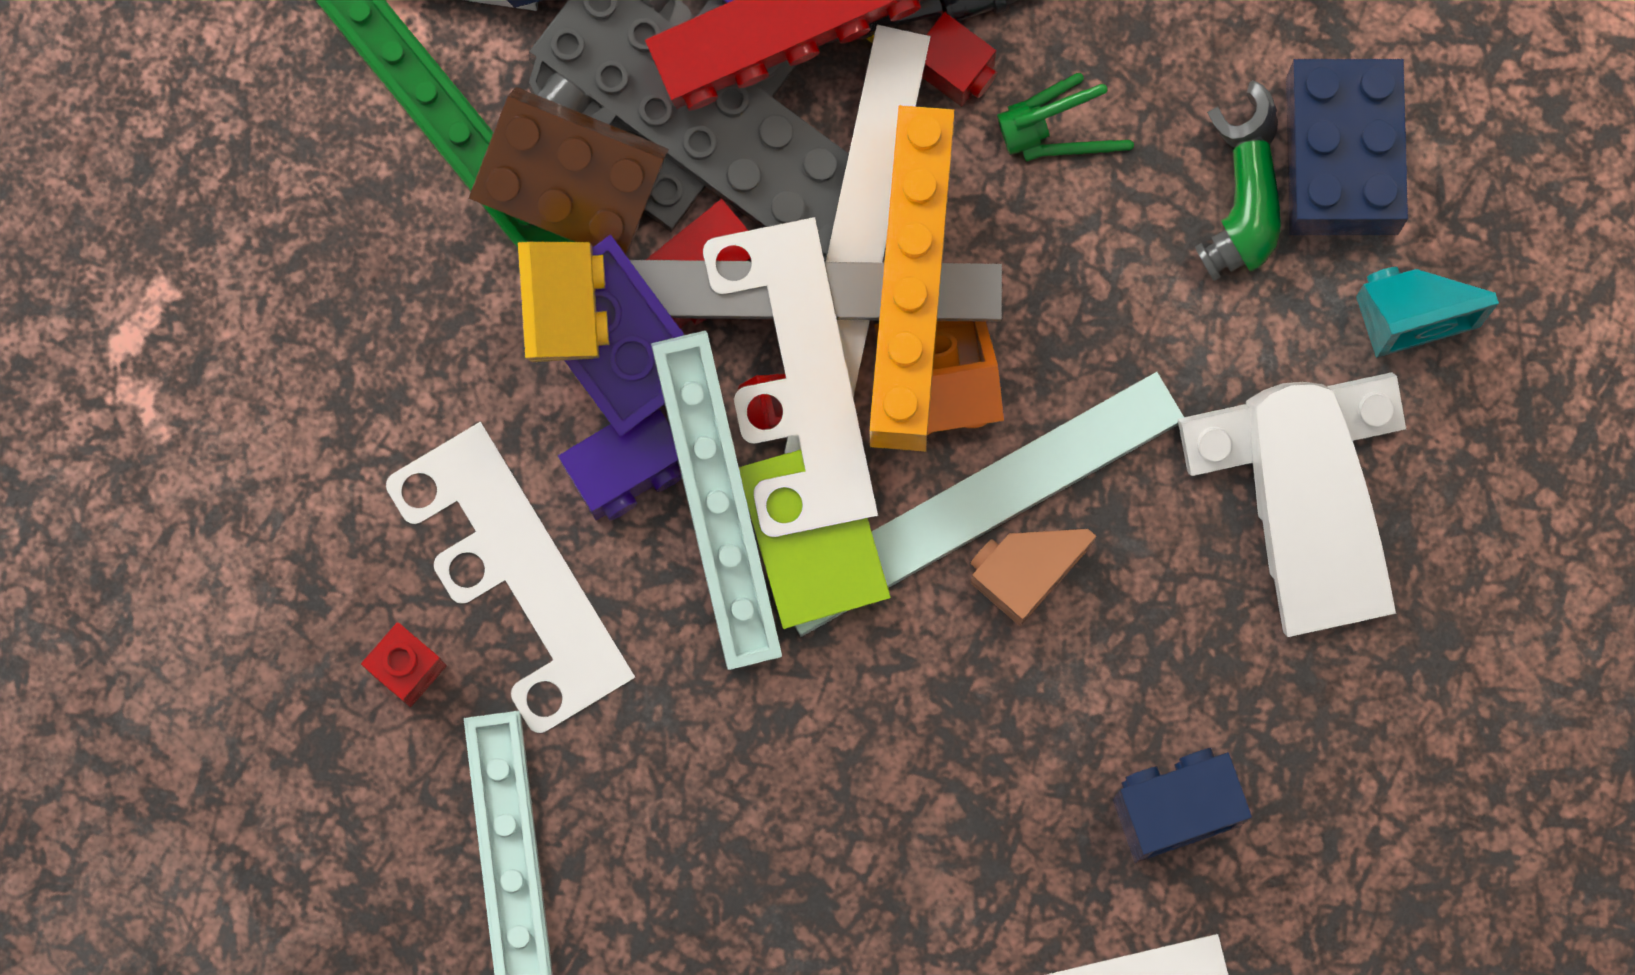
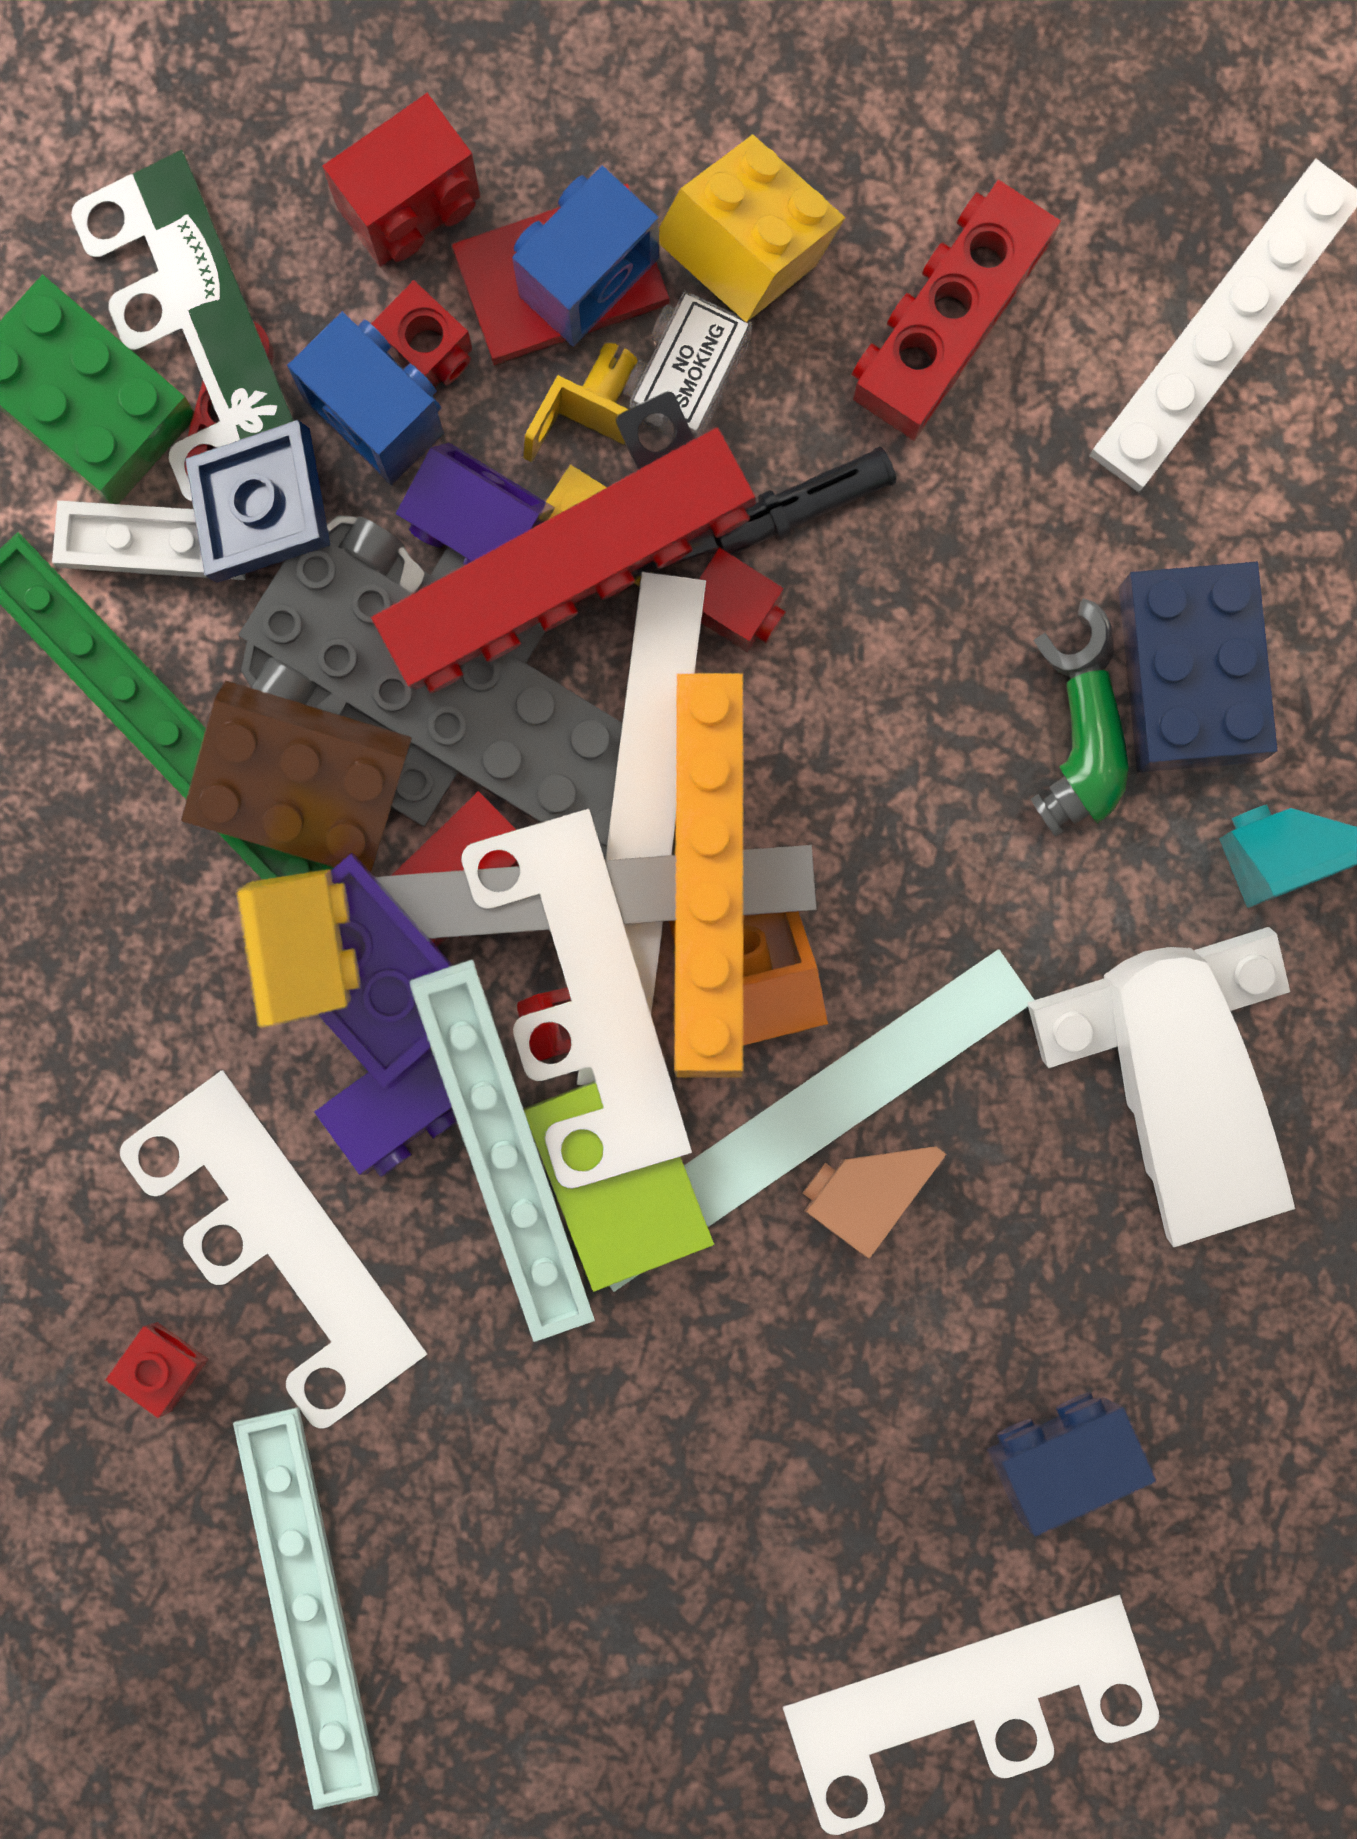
camera: 10 degrees left, 5 degrees up
green plant [997,73,1134,162] -> none

